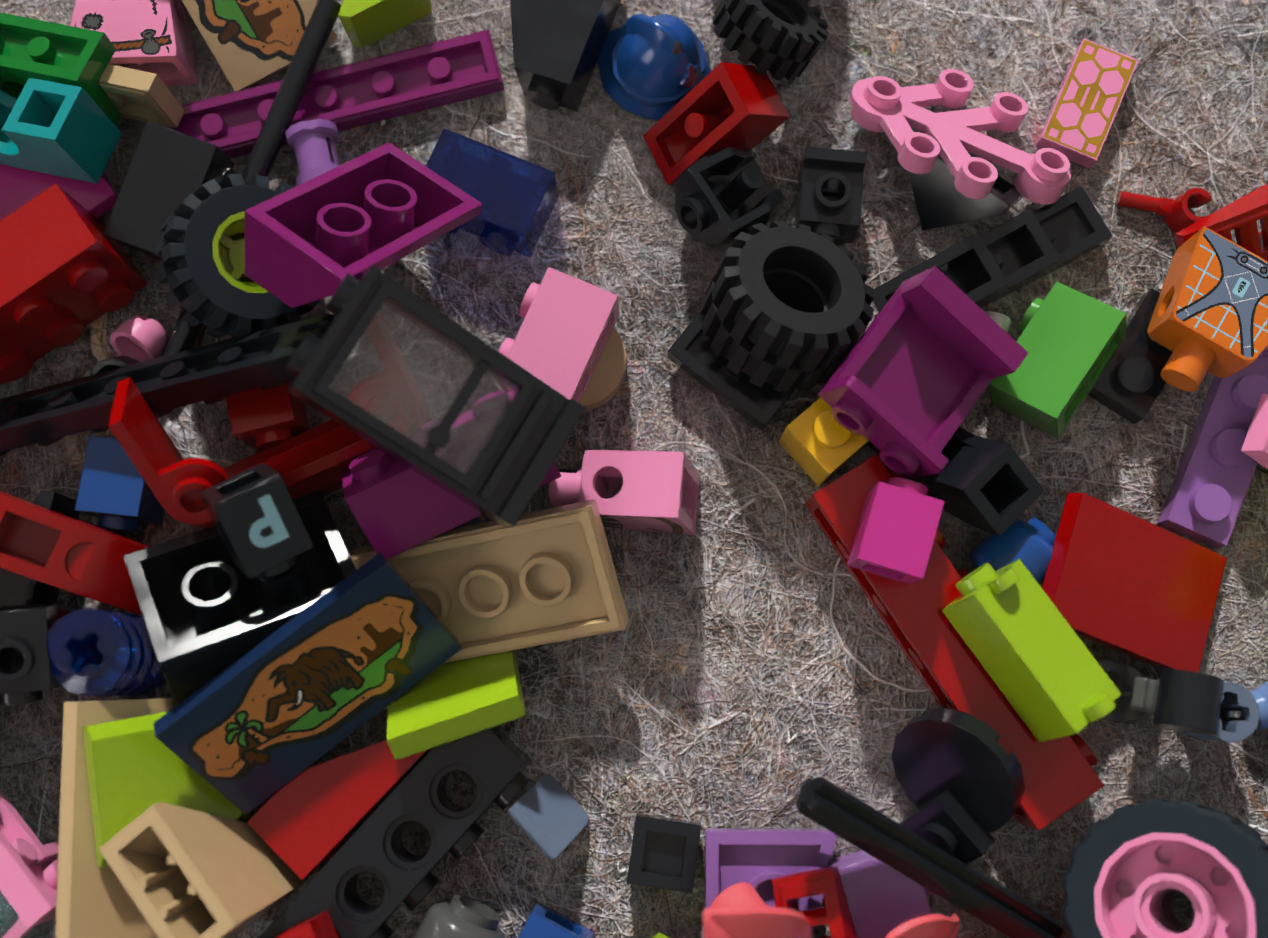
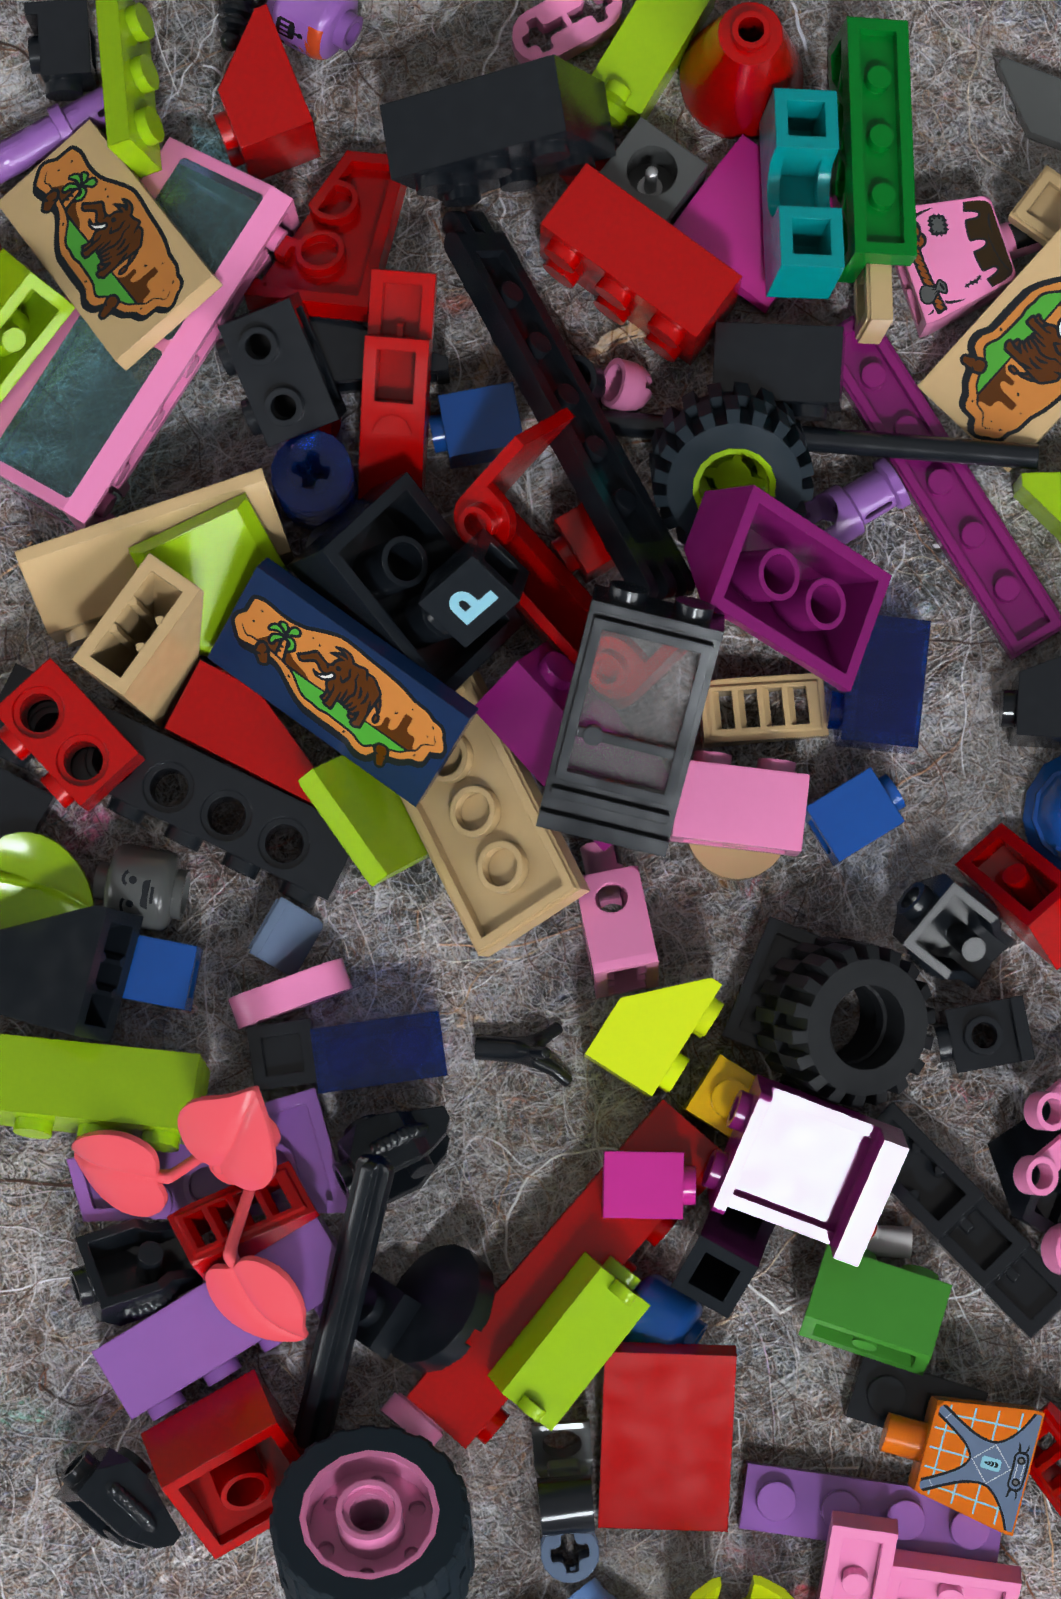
camera: 70 degrees right, 5 degrees up
none -> bright pink beam [228,958,353,1030]
none -> clear blue brick [310,1011,449,1094]
none -> black hand [332,1106,450,1204]
none -> bright pink tile [380,1392,443,1446]
none -> black bar [475,1022,573,1087]
none -> neon yellow slope [583,977,724,1097]
none -> tan slope [700,673,829,749]
none -> blue brick [805,767,906,866]

